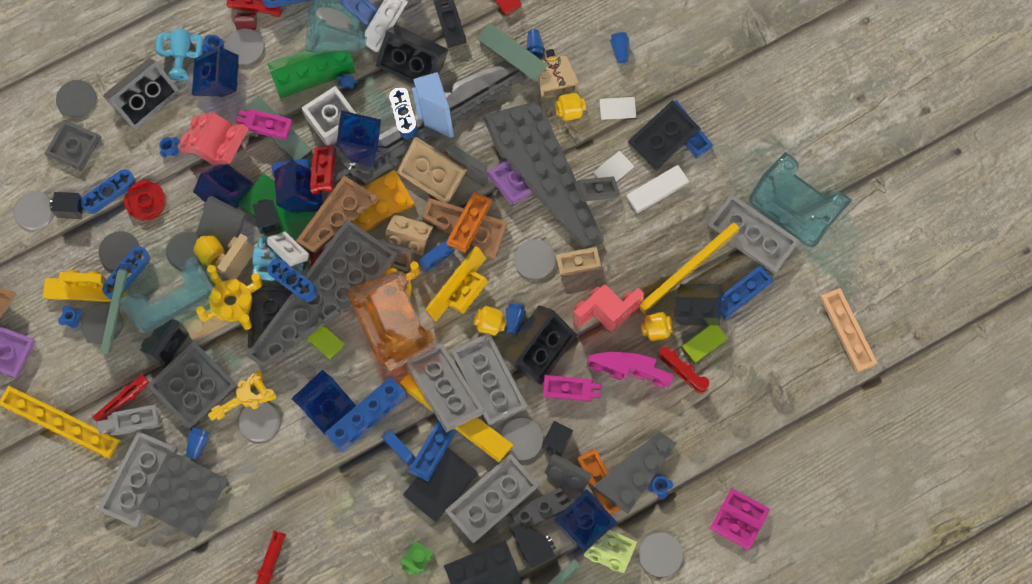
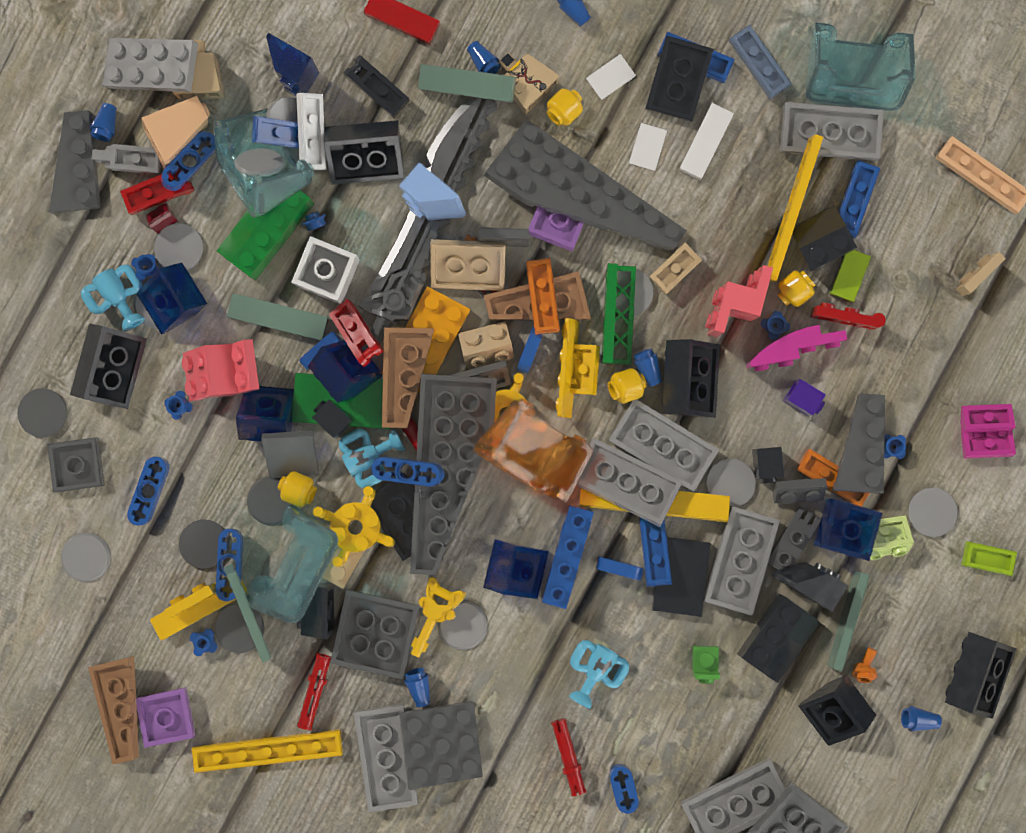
camera: 30 degrees left, 15 degrees up
black brick [50,192,83,219] -> none
light grey hinge [97,405,160,435] -> none
red tile [124,180,166,221] -> none
tan bracket [216,234,255,280] -> none
dark pink hinge [235,109,293,141] -> none
white plate [267,232,309,266] -> none
lime tile [306,326,345,361] -> none
clear blue slope [336,110,381,166] -> none
beam [390,88,418,139] -> none
dark pink hinge [543,375,602,402] -> none
dark grey plate [575,176,620,202] -> none
none -> medium azure piece [569,640,629,709]
none -> green fence [601,263,636,365]
none -> sand blue tile [728,25,791,100]
none -> blue plate [761,311,790,340]
none -> dark purple brick [783,379,826,417]
none -> tan plate [956,252,1006,296]

